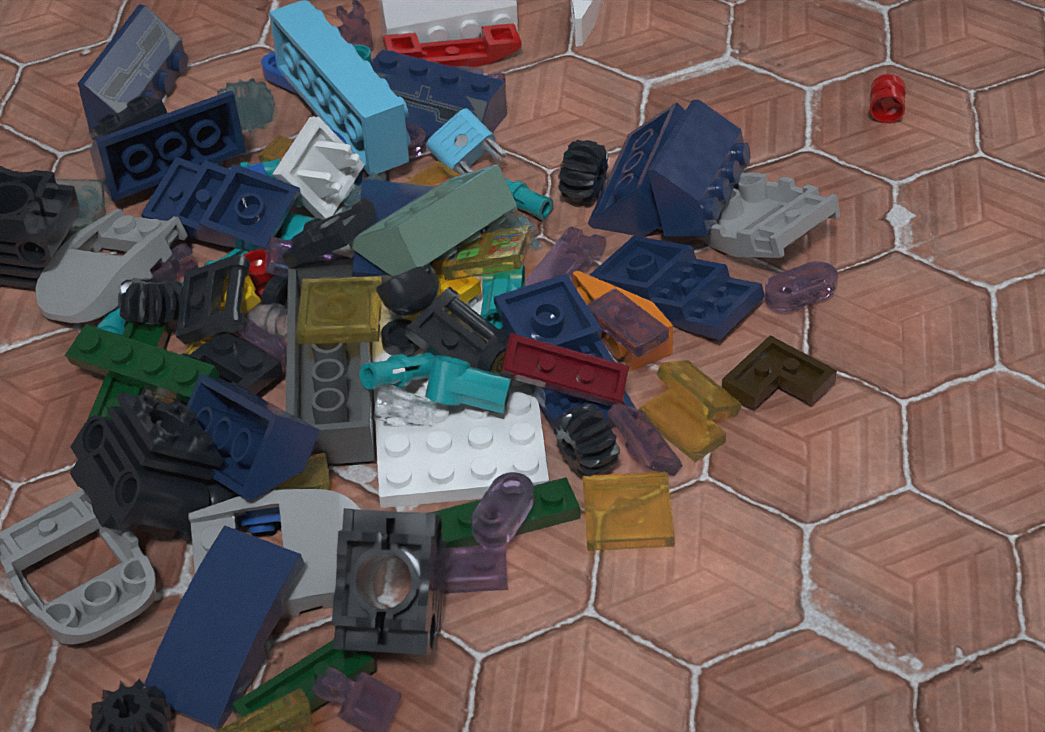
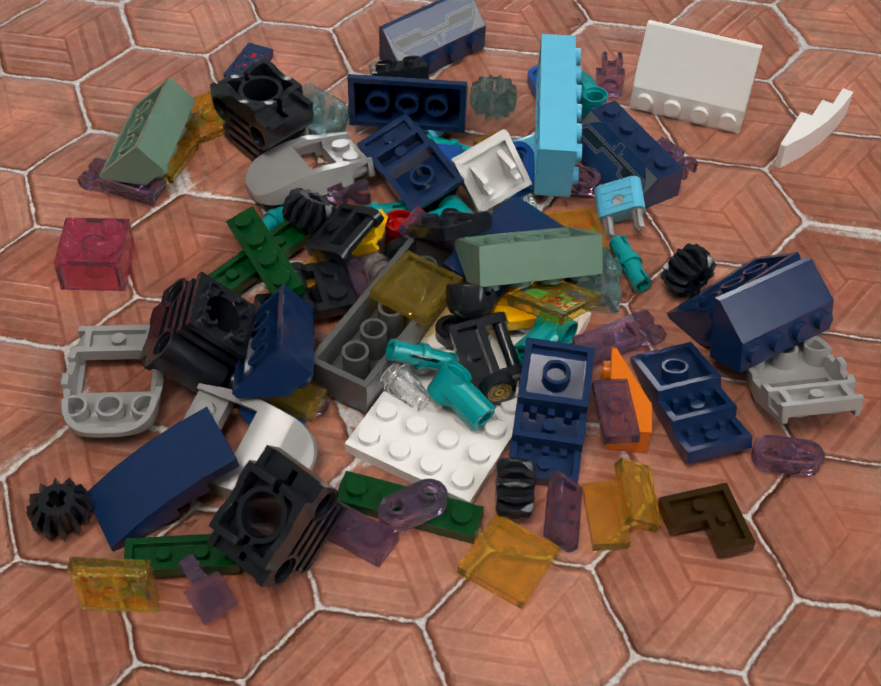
camera: 30 degrees right, 5 degrees up
red slope [383,23,522,70] -> none
dark red tile [500,333,630,408] -> none

